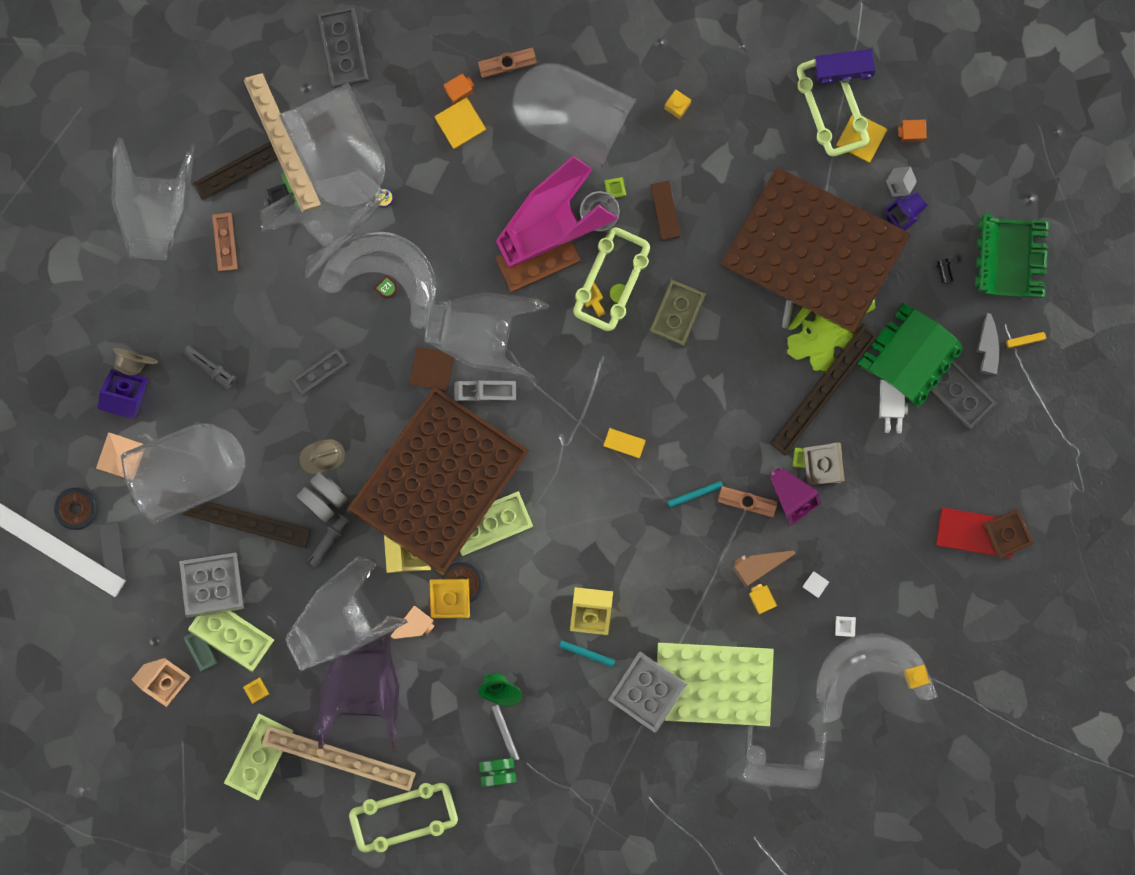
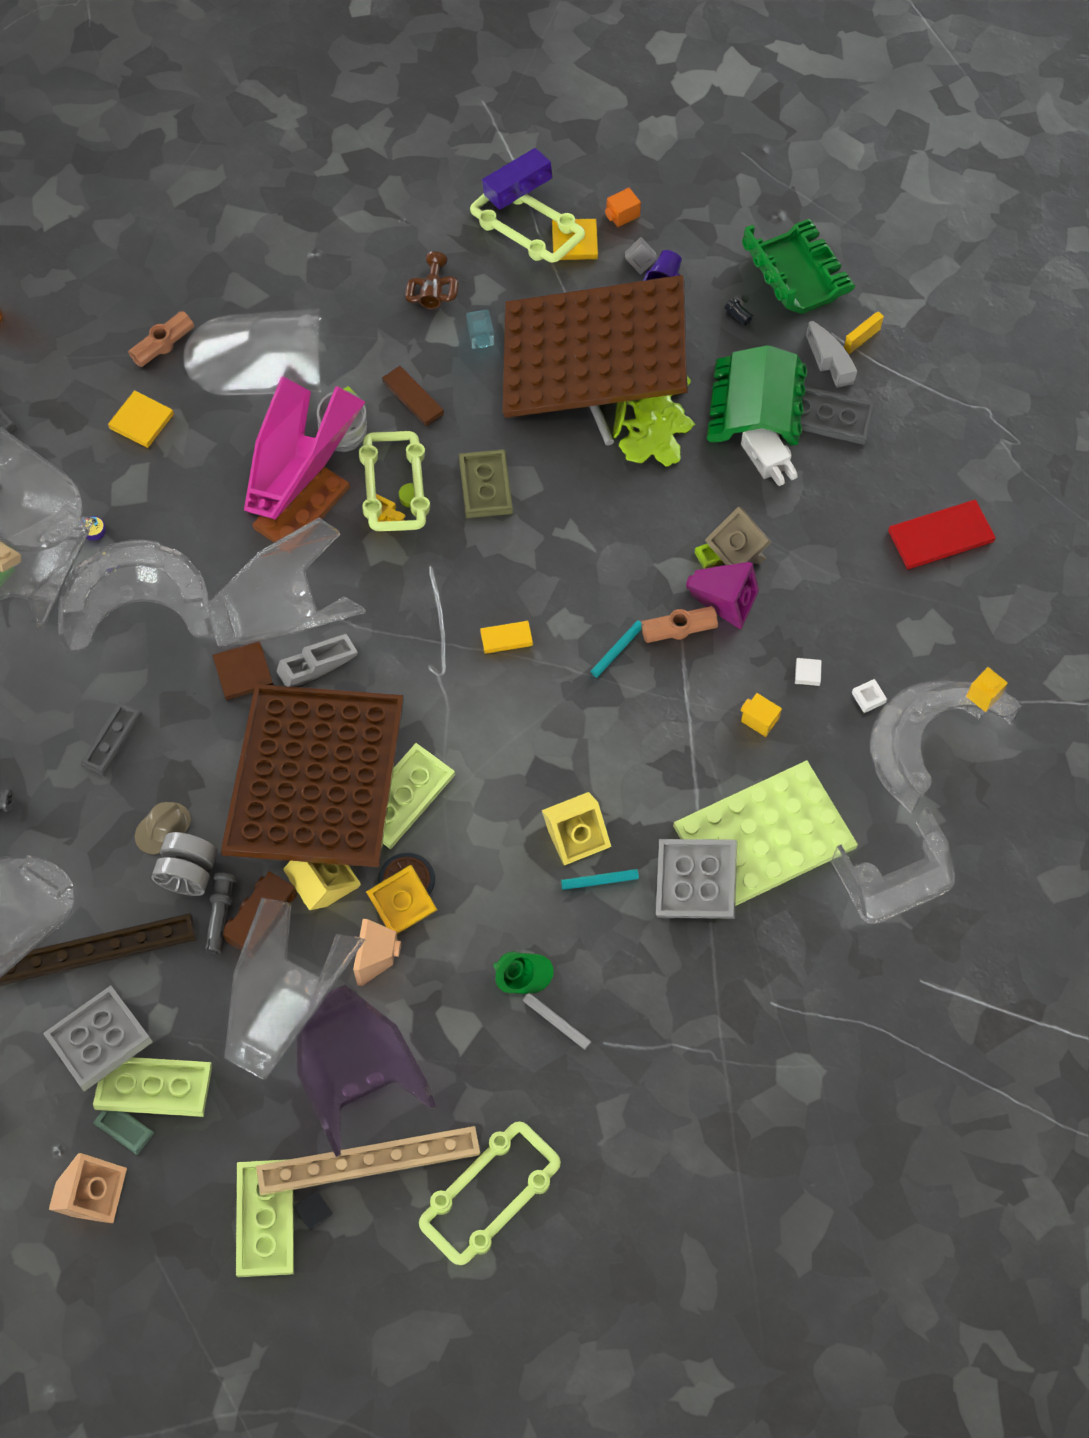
camera: 30 degrees left, 20 degrees down
yellow tile [243,677,269,704] -> none
tile [374,275,397,298] -> none
orange brick [443,73,474,104] -> none
green wheel [478,758,517,787] -> none
yellow brick [664,89,691,119] -> none
medium nougat slope [733,550,796,587] -> none
dark brown tile [769,324,878,456] -> none
reddish brown tile [982,509,1034,559] -> none
none -> reddish brown brick [223,871,297,958]
none -> reddish brown piece [405,251,459,309]
none -> clear light blue brick [466,309,494,349]

